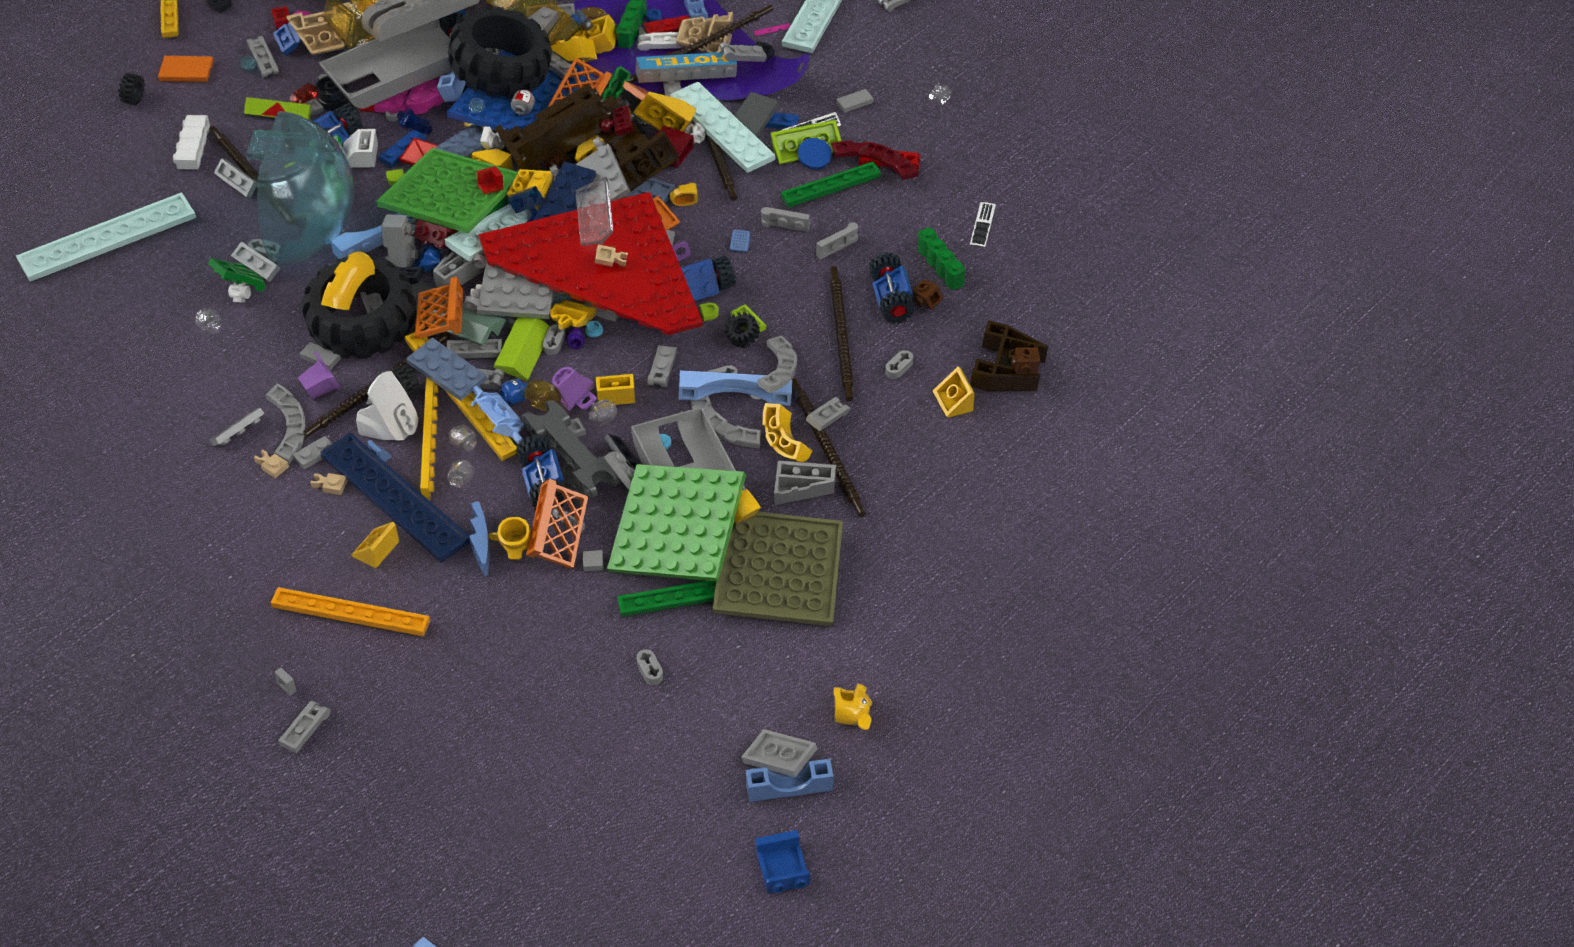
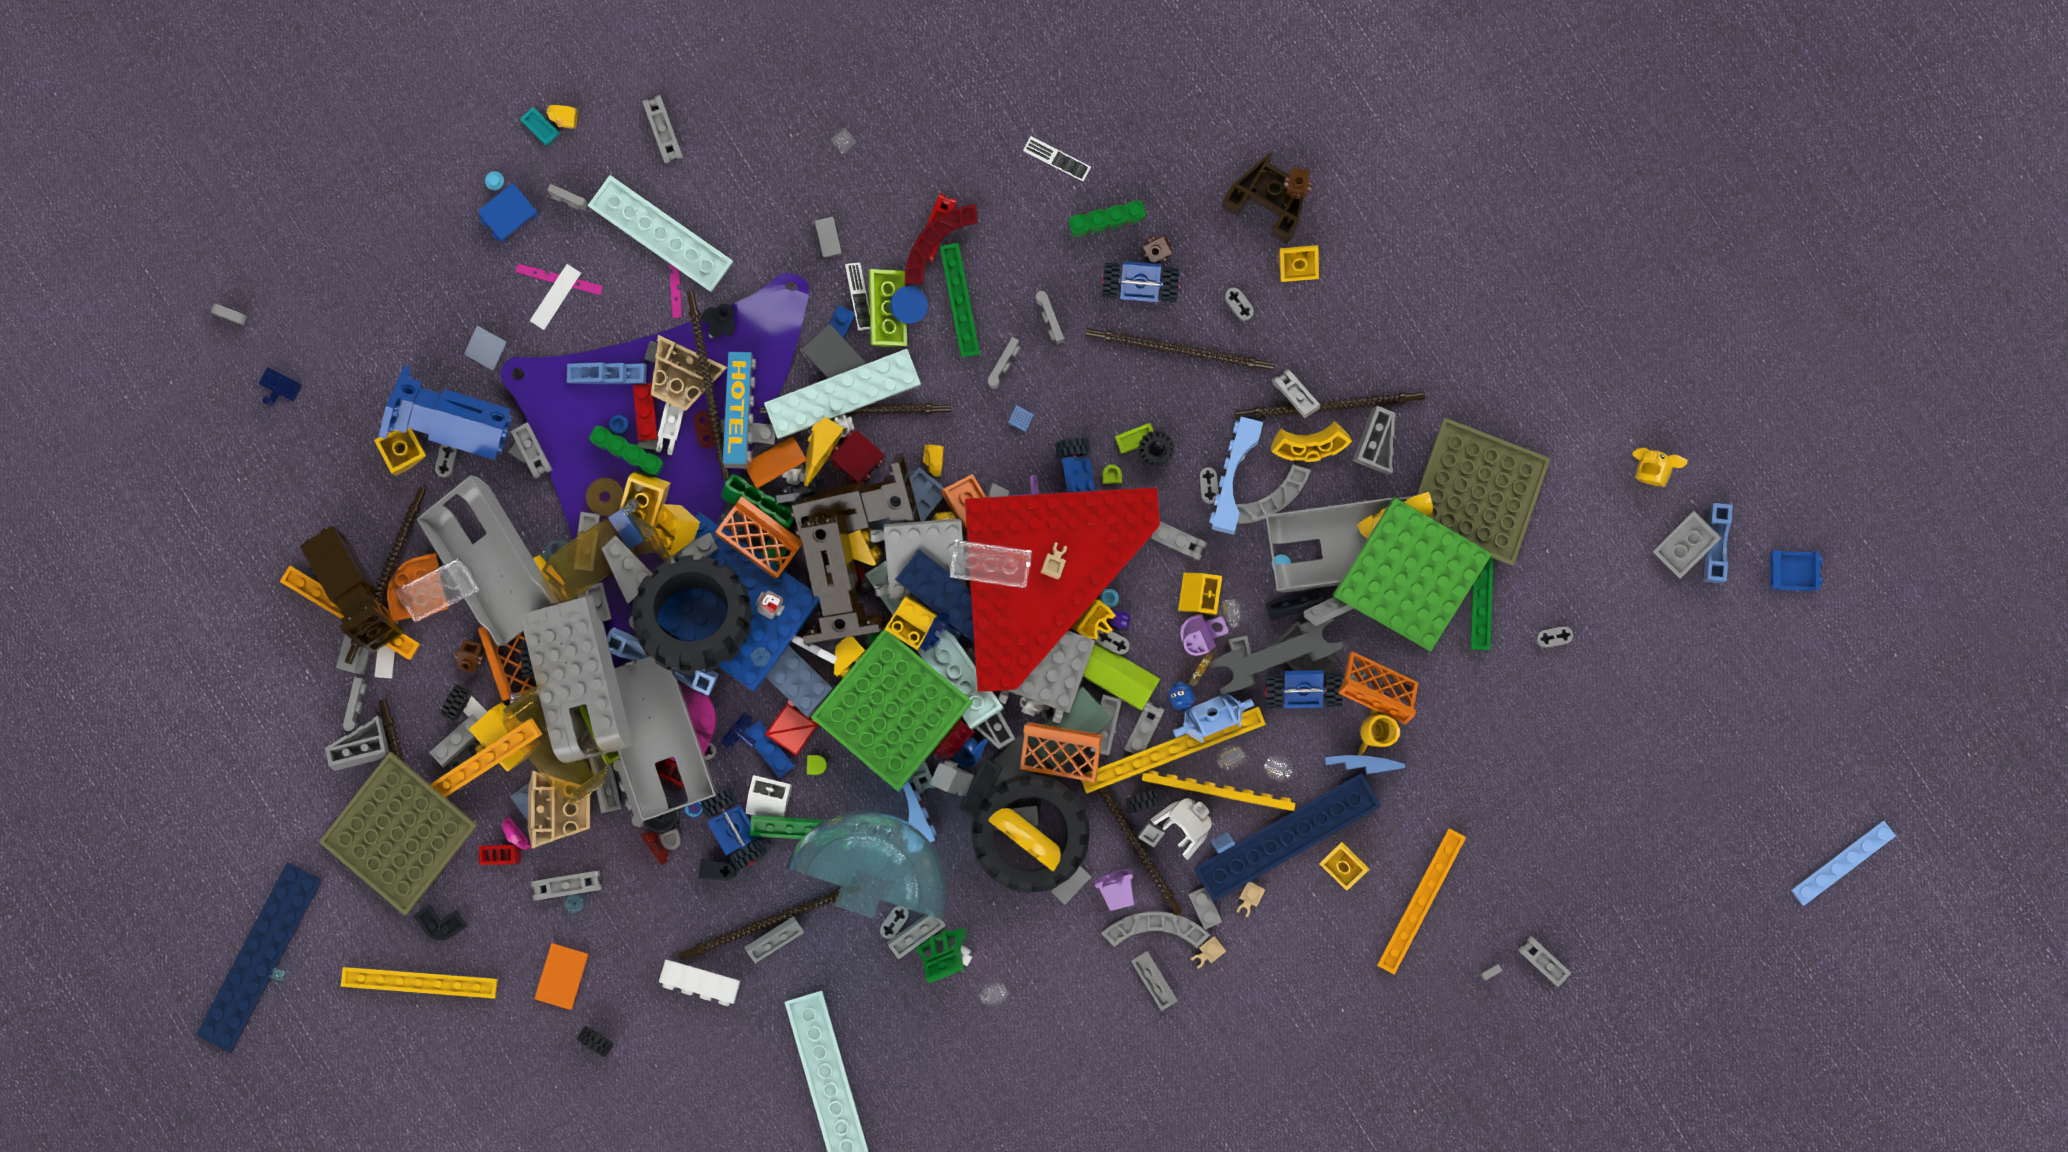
camera: 70 degrees left, 35 degrees up
lime tile [244,97,312,122] -> none
blue plate [273,23,303,56] -> none
sand blue plate [406,338,487,401] -> none
red panel [476,166,504,194] -> none
light grey tile [583,550,603,572] -> none
dark red plate [599,105,633,136] -> none
light grey plate [720,42,767,62] -> none
light grey tile [758,335,797,393] -> none

